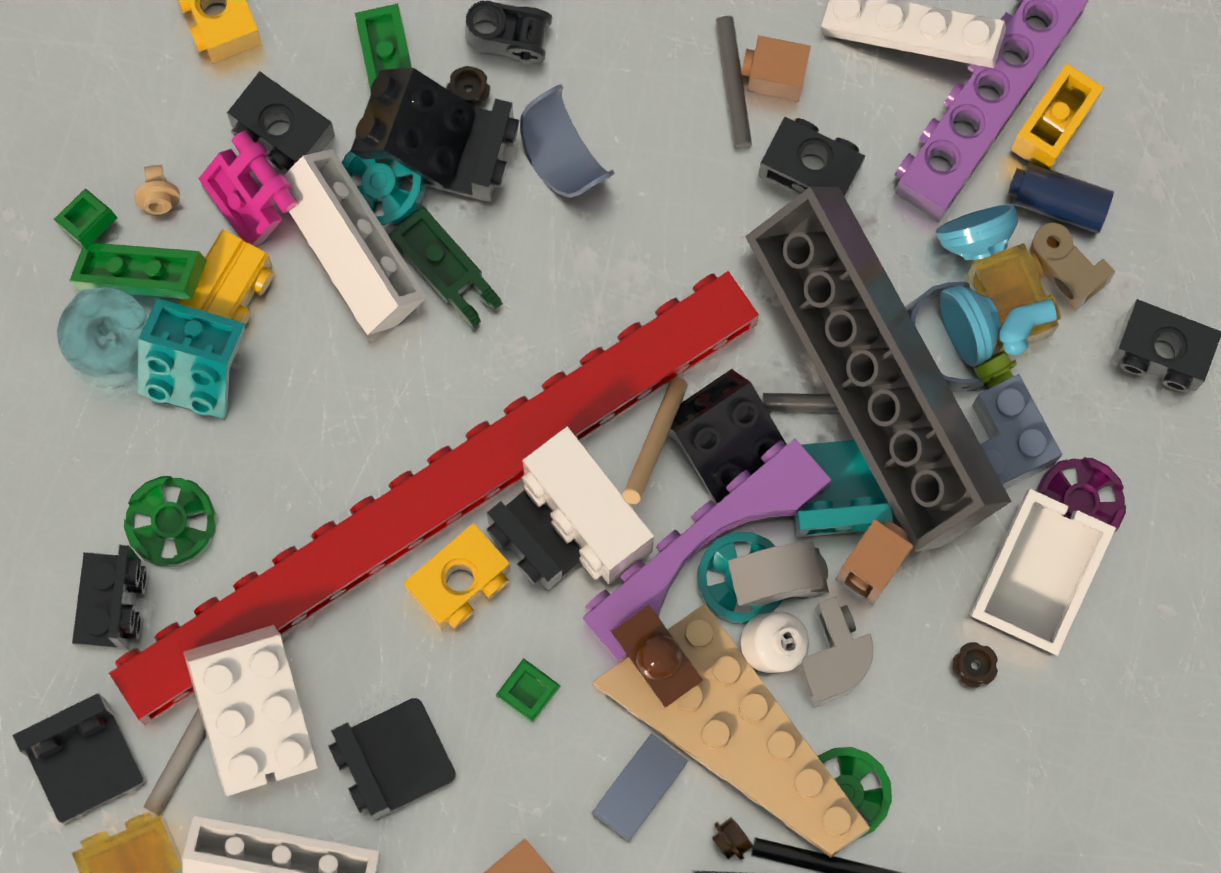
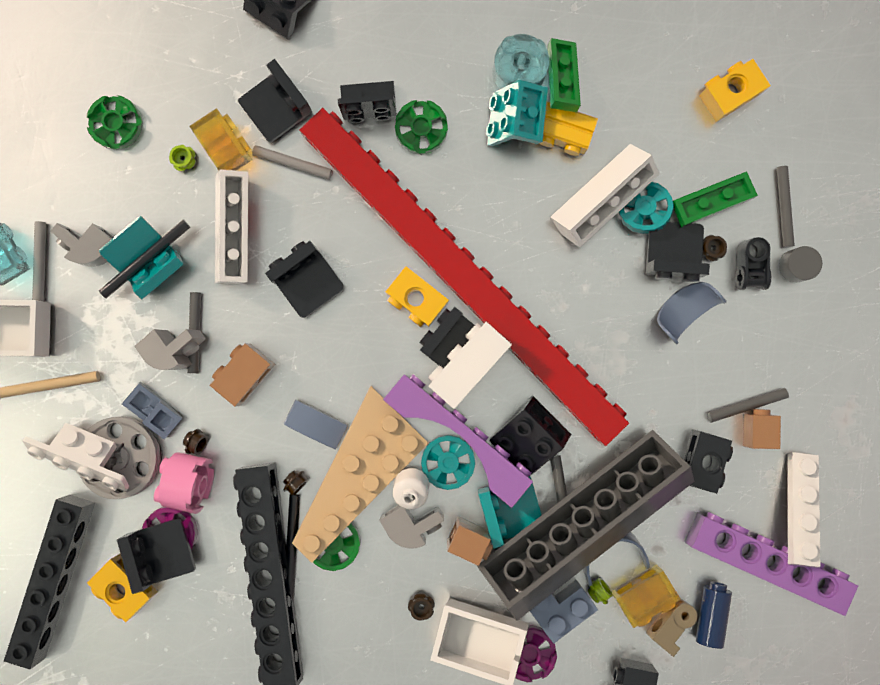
camera: 80 degrees right, 10 degrees up
green tile [53,188,118,249] -> none
tan plate [134,164,180,215] -> none
white piece [183,625,318,796] -> none
dark pink plate [198,131,298,247] -> none
black brick [227,71,335,173] -> none
black bracket [350,68,475,187] -> none
dark green hinge [388,206,503,328] -> none
green tile [496,658,561,724] -> none
reddish brown tile [610,603,703,708] -> none
tan bar [622,377,688,504] -> none
light grey brick [728,542,829,606] -> none
medium azure piece [936,204,1018,261] -> none
medium azure piece [939,285,1002,367] -> none
medium azure arm [999,299,1057,355] -> none
yellow brick [1010,63,1104,169] -> none

